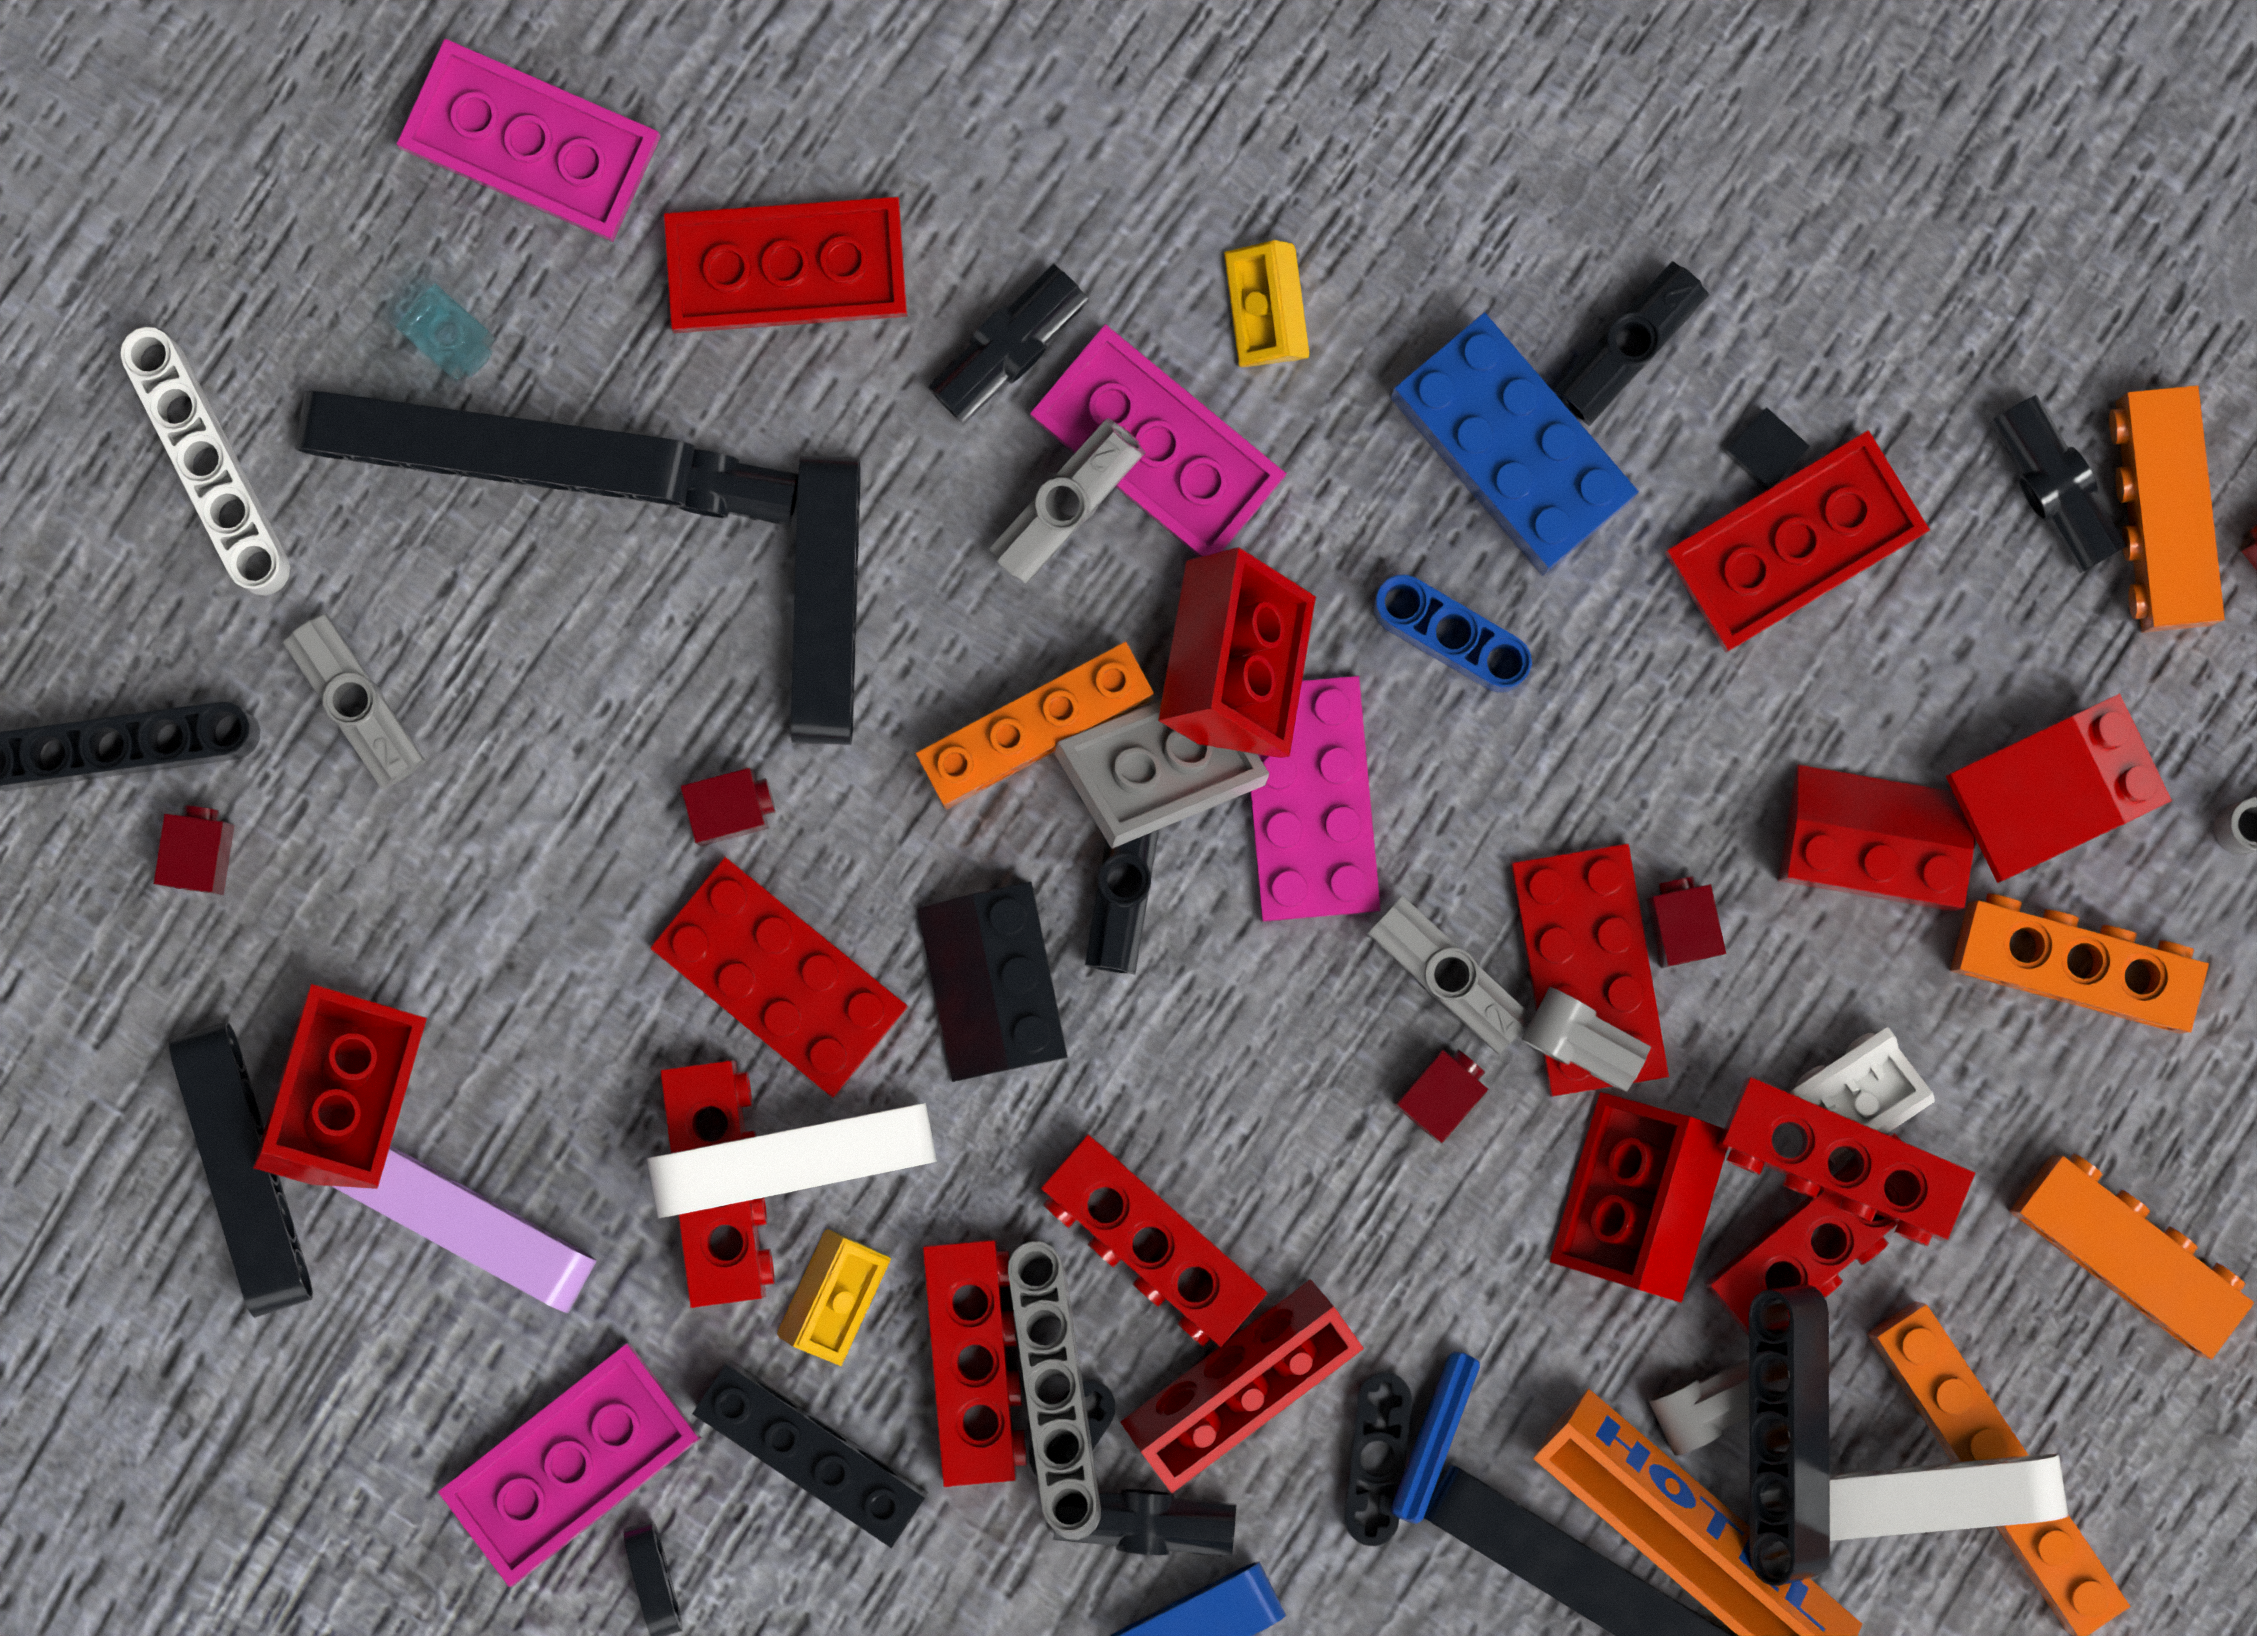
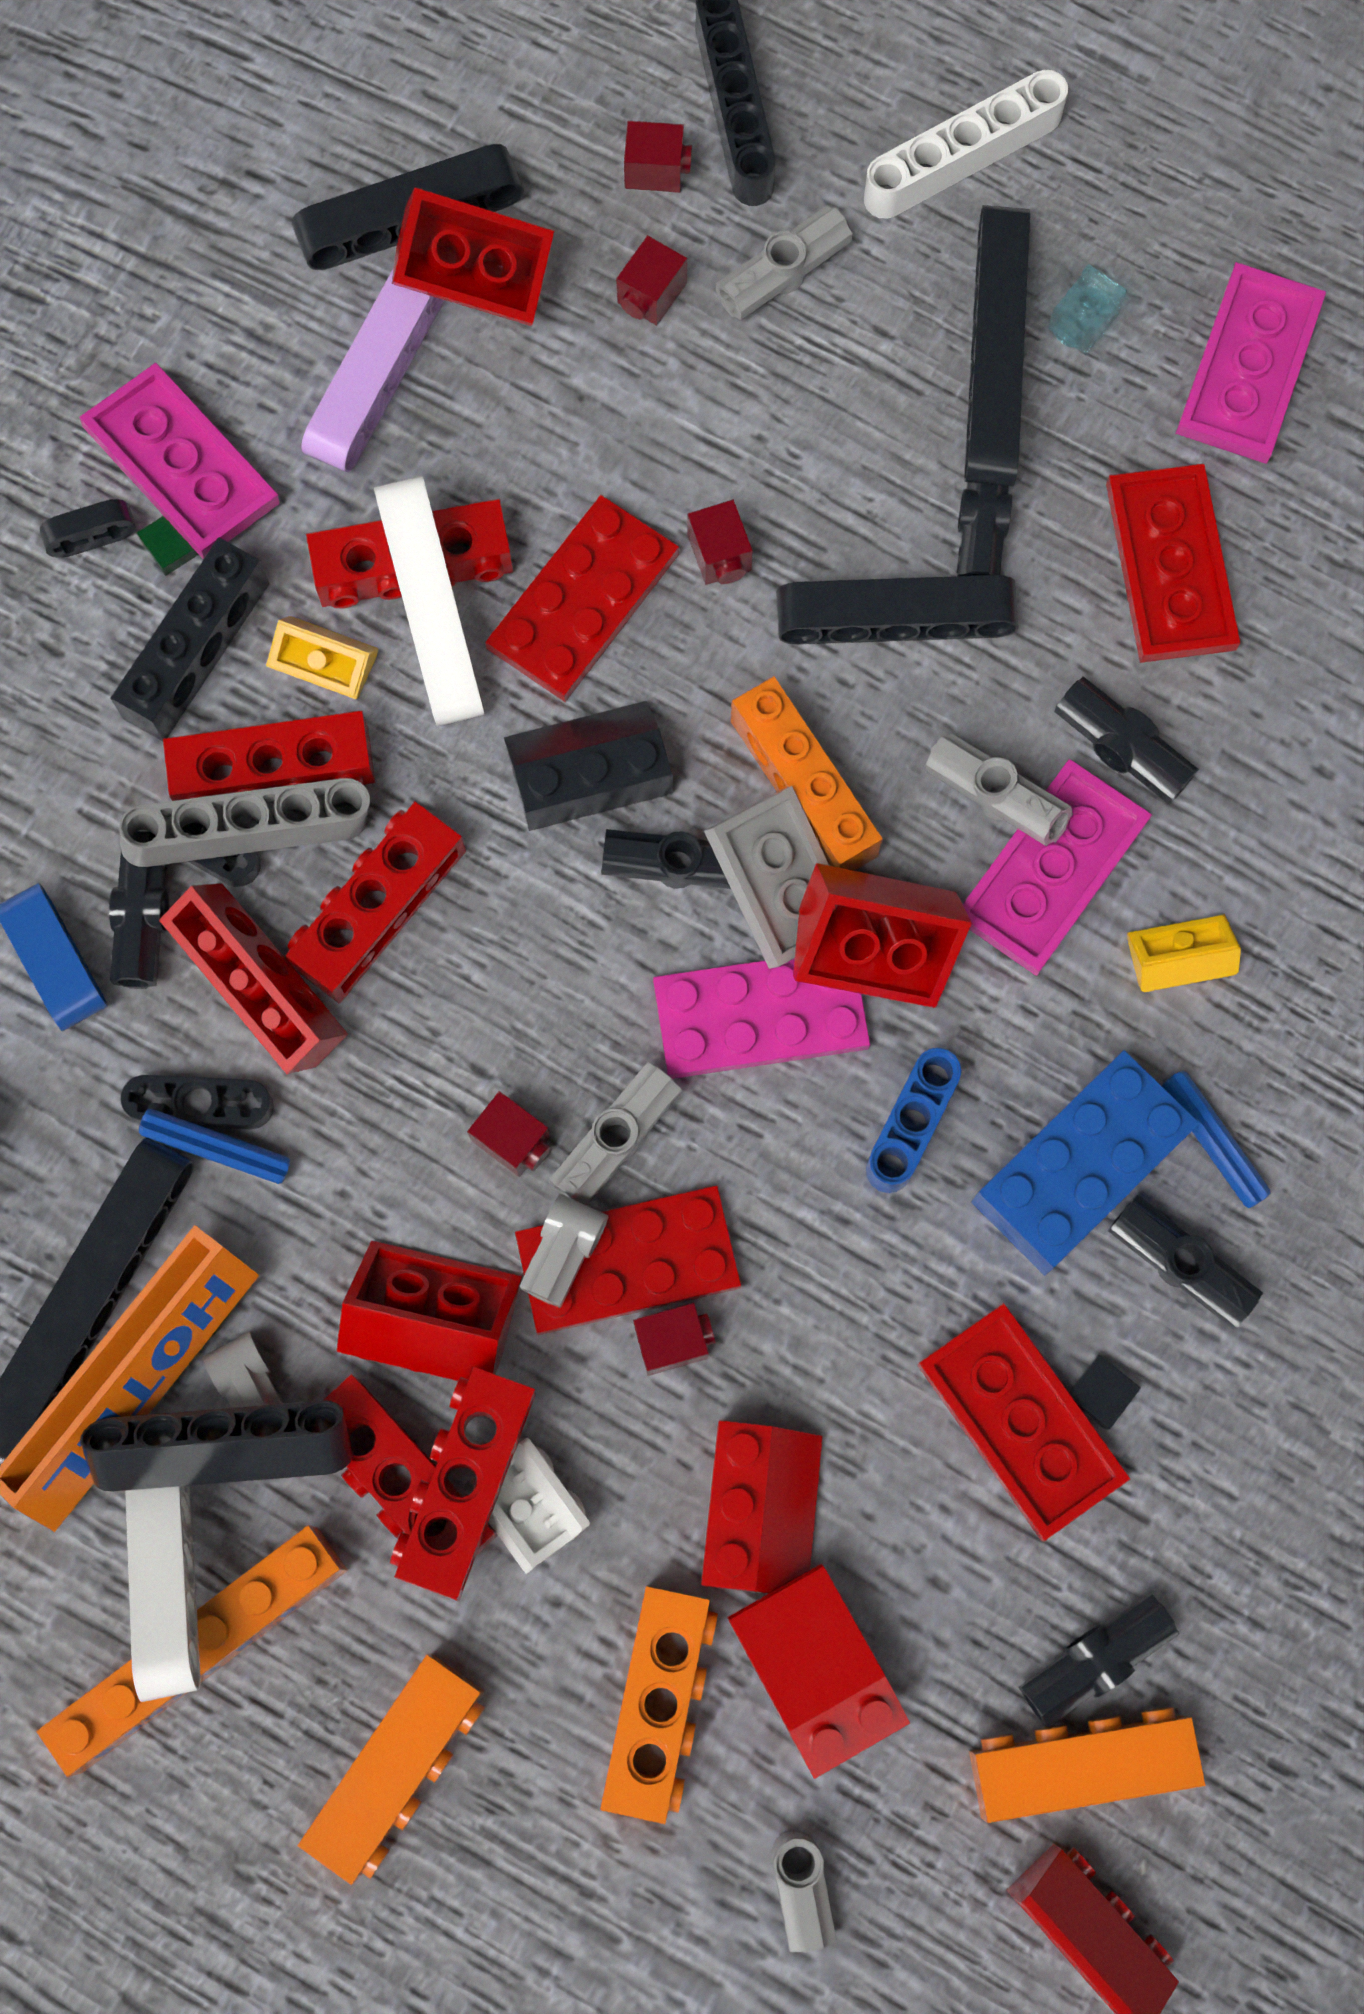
camera: 85 degrees right, 10 degrees down
none -> dark green tile [136,516,199,576]
none -> dark red brick [616,235,688,326]
none -> blue axle [1162,1070,1271,1208]

